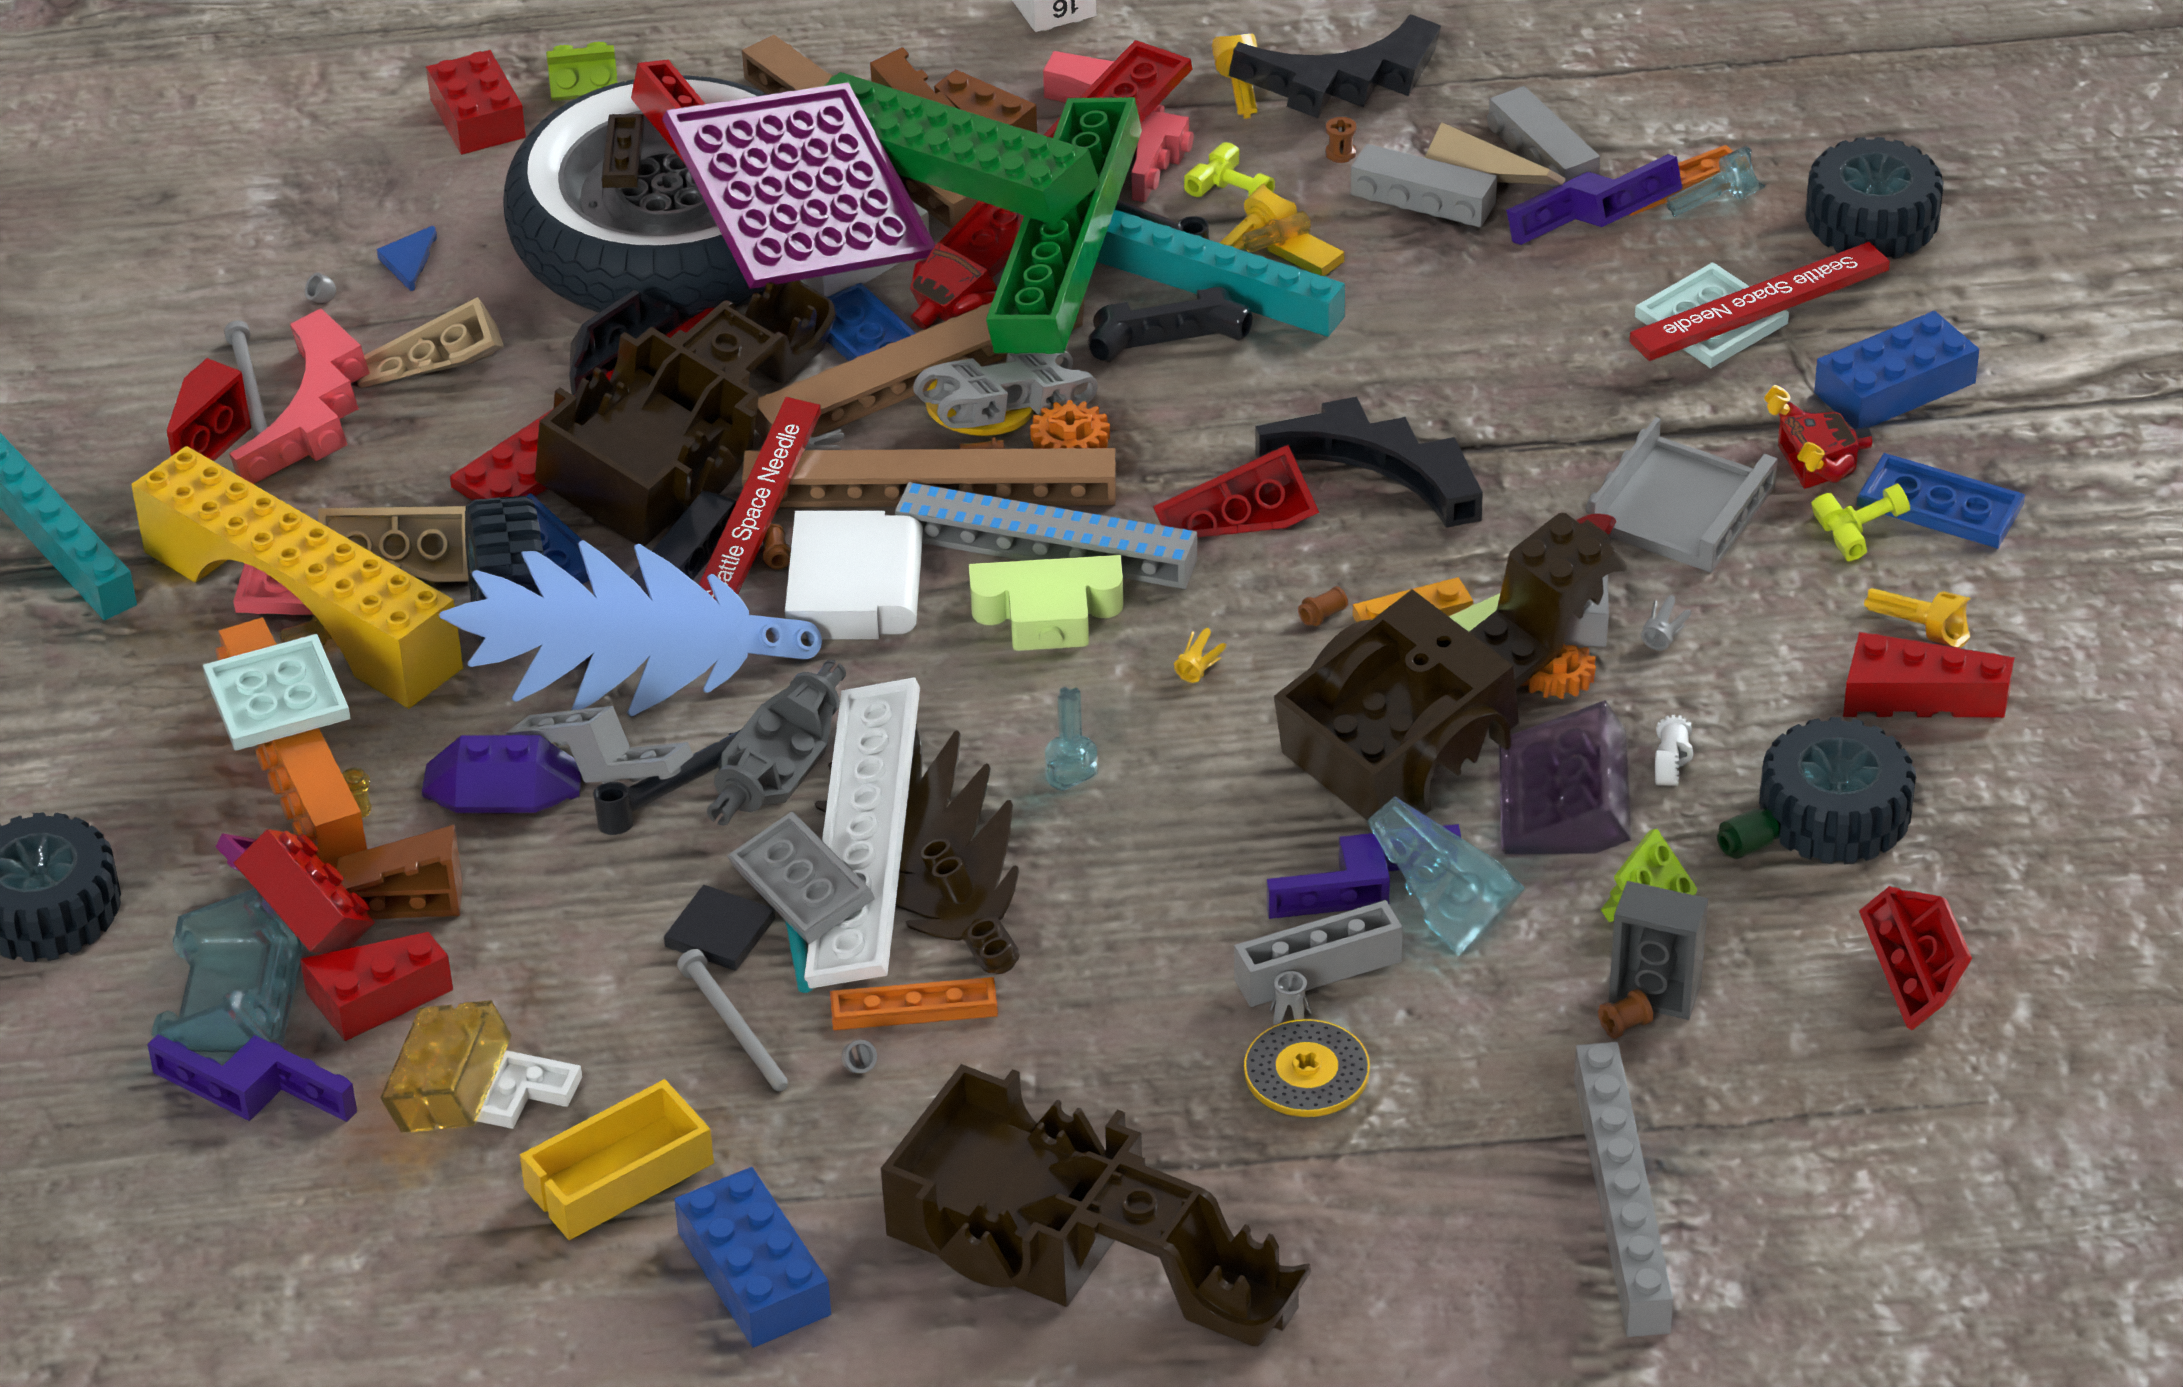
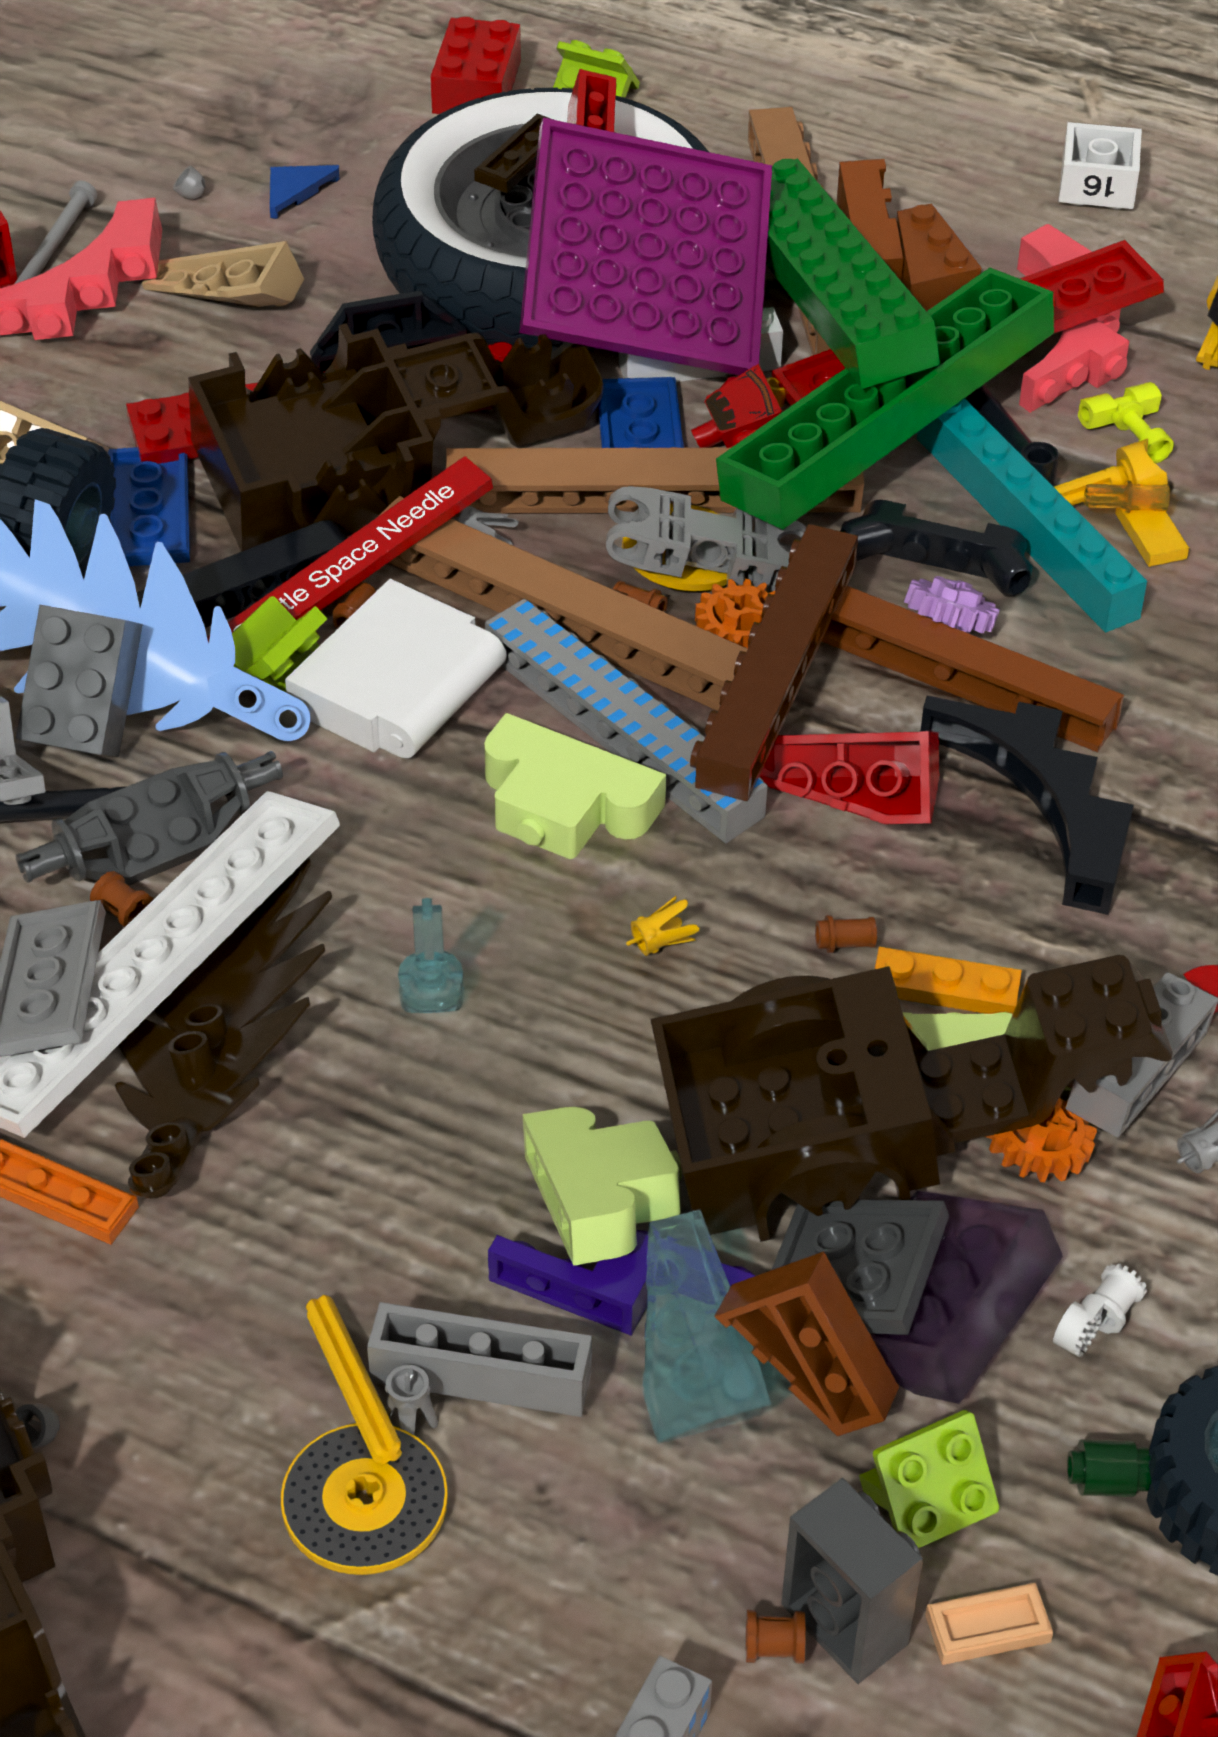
camera: 30 degrees right, 5 degrees up
none -> dark grey brick [16,605,143,757]
none -> dark orange bush [90,871,154,927]
none -> lime bracket [232,596,327,692]
none -> yellow axle [306,1295,402,1465]
none -> yellowish green brick [522,1107,682,1266]
none -> reddish brown brick [690,524,858,802]
none -> dark orange wedge [714,1251,899,1436]
none -> dark grey plate [772,1200,949,1335]
none -> dark orange tile [822,586,1124,752]
none -> lavender gear [904,576,1000,633]
none -> light nougat tile [925,1583,1053,1665]

